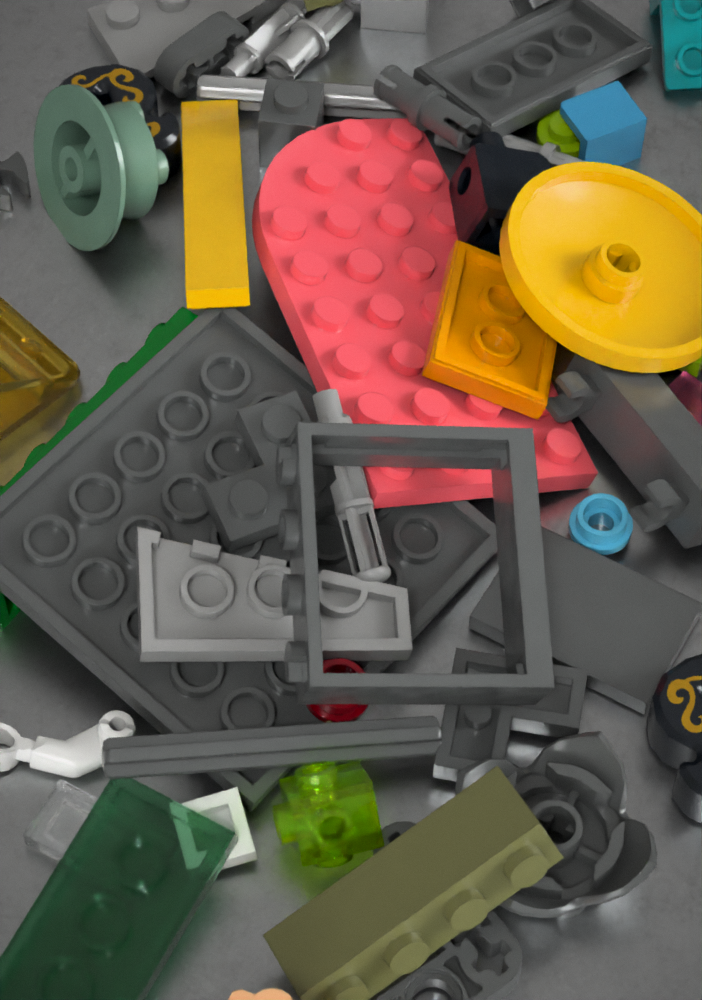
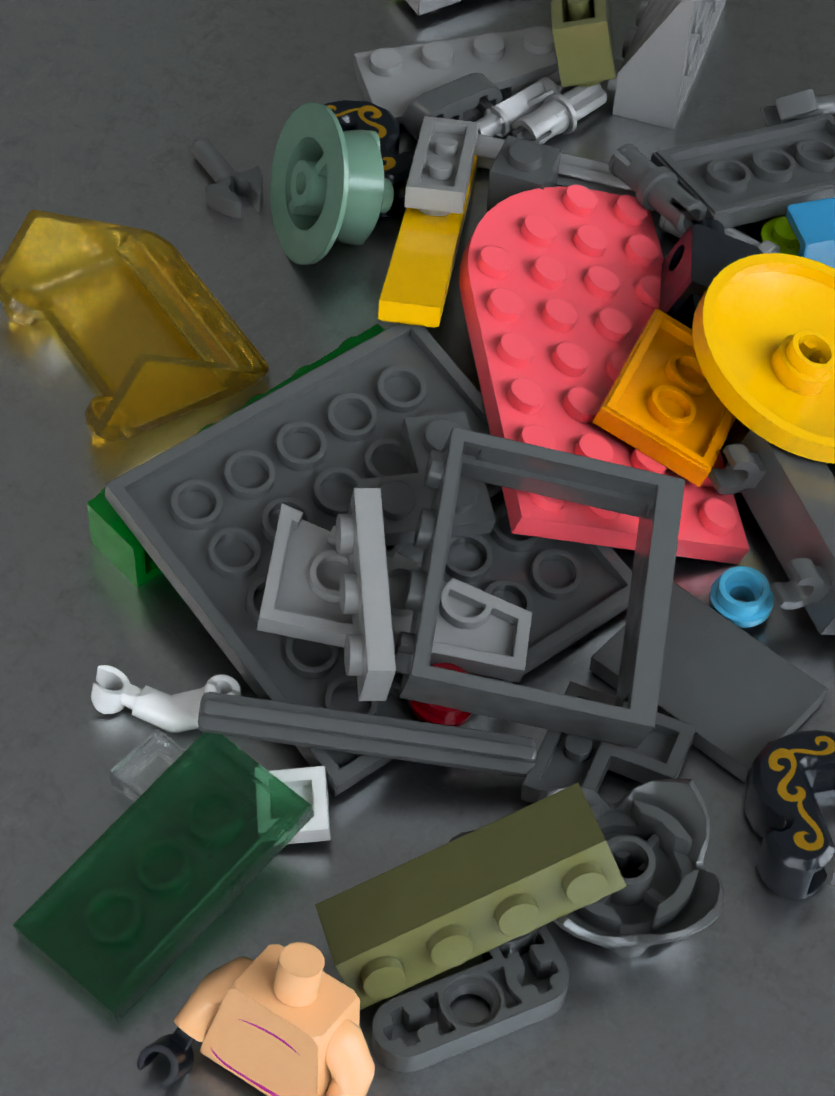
camera: 10 degrees right, 5 degrees down
clear neon green brick [272,761,385,868] -> none
light grey piece [312,389,391,583] -> none
none -> light grey plate [335,488,396,701]
none -> light grey plate [404,116,479,216]

